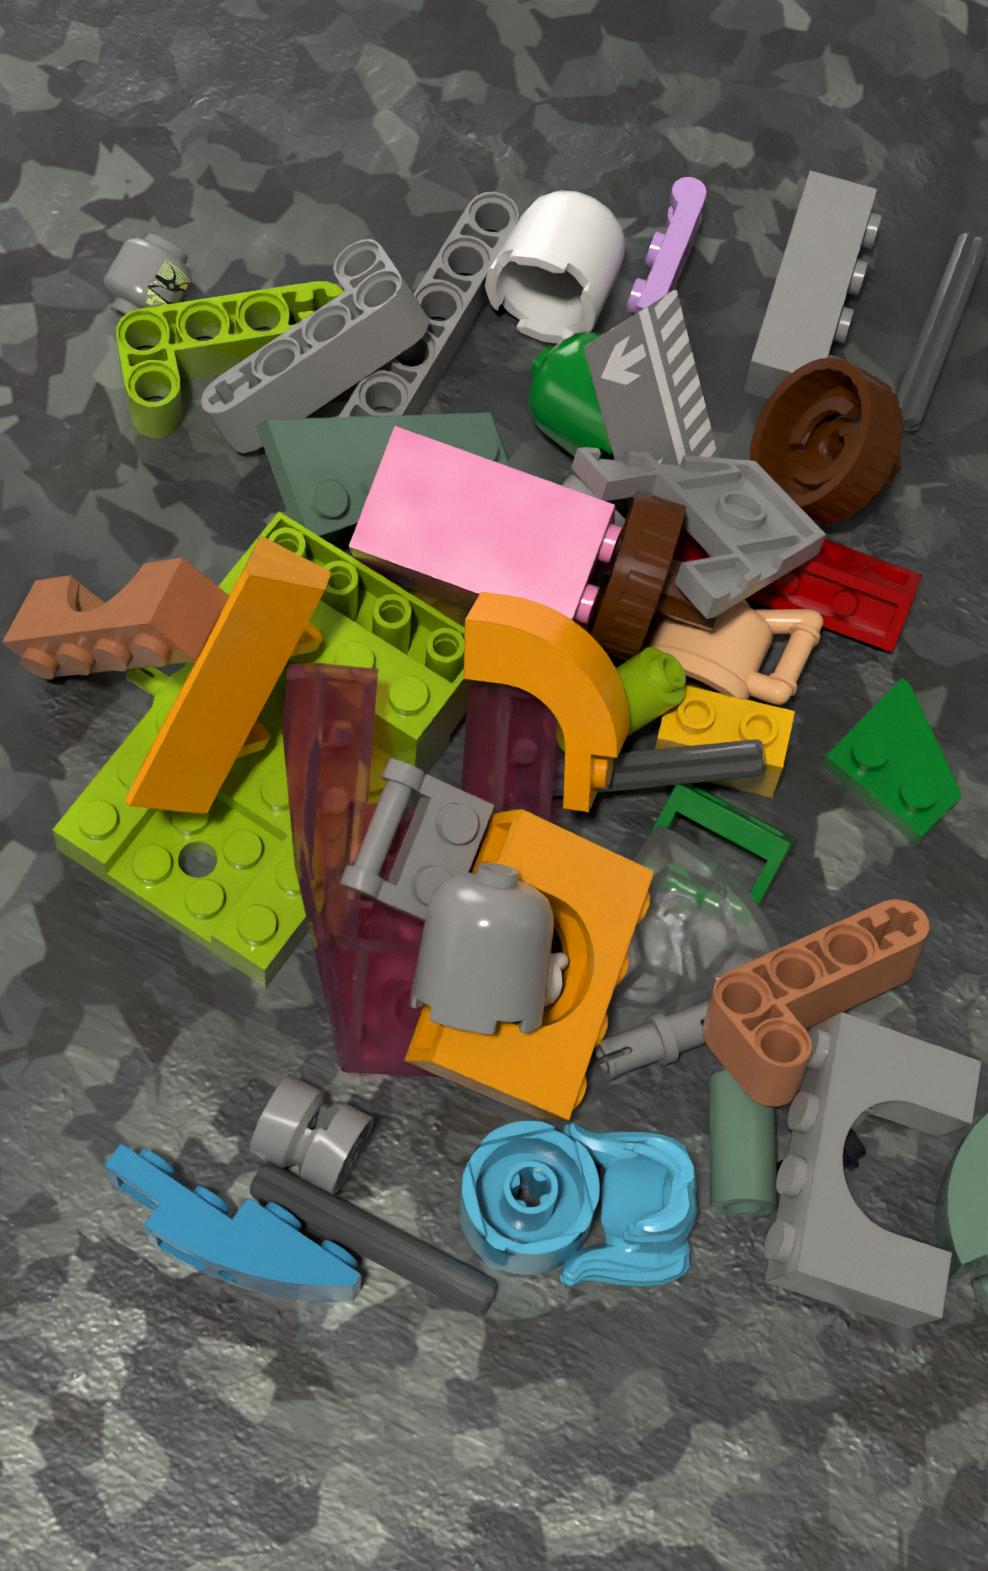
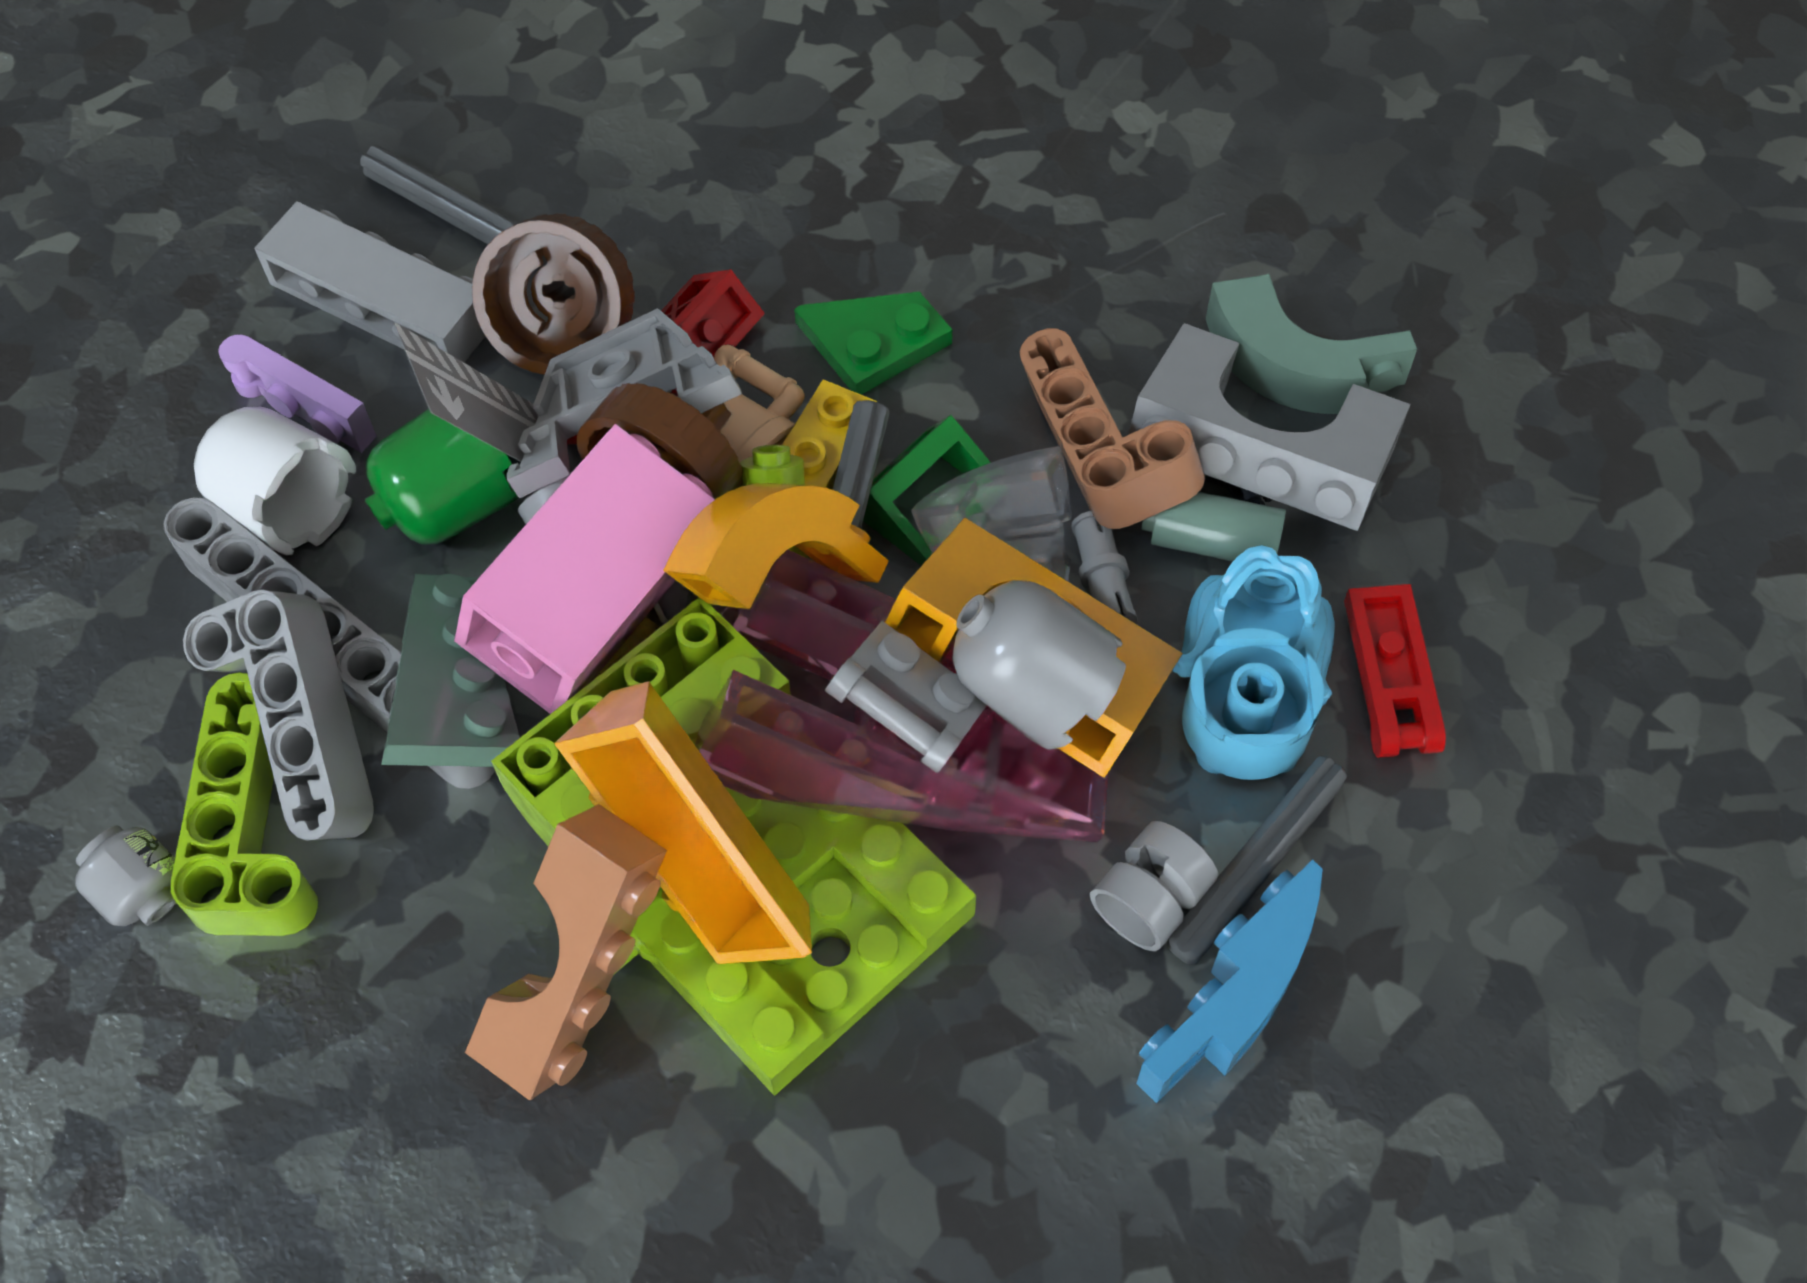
camera: 70 degrees left, 5 degrees down
none -> red plate [1344,584,1446,758]

